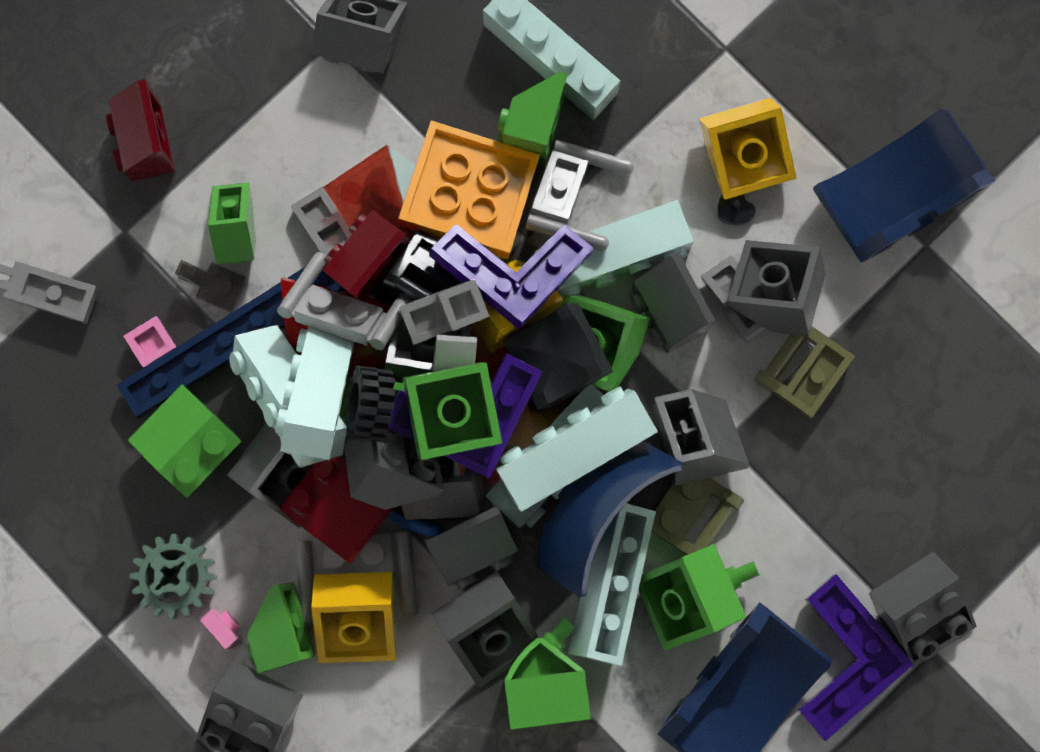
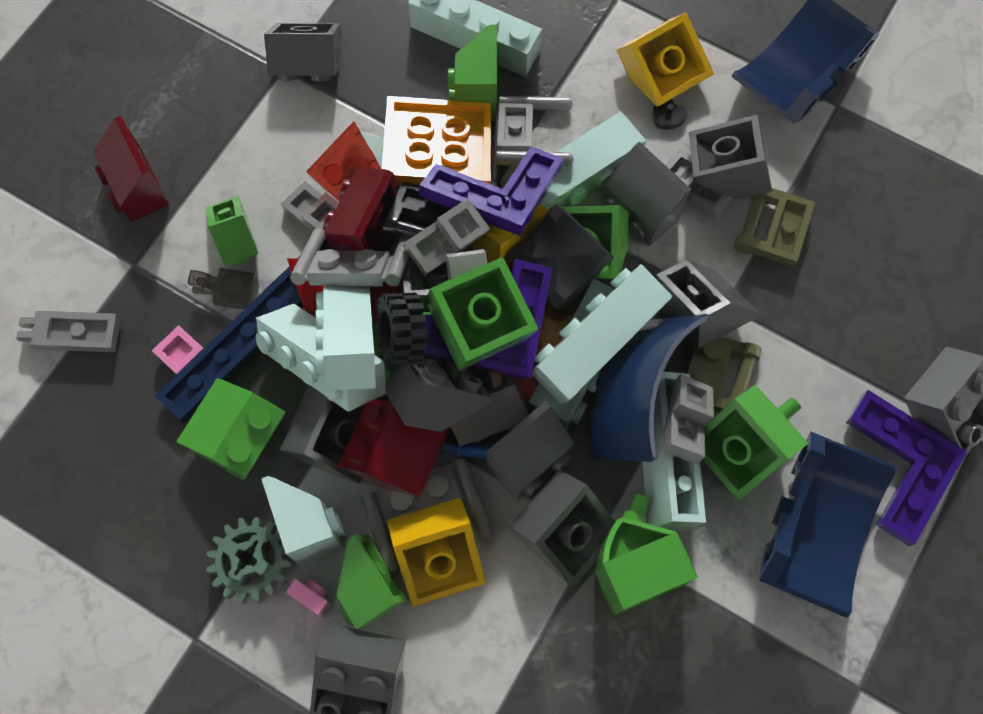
camera: 15 degrees left, 10 degrees down
none -> light aqua slope [261,476,346,564]
none -> light grey slope [663,374,714,464]

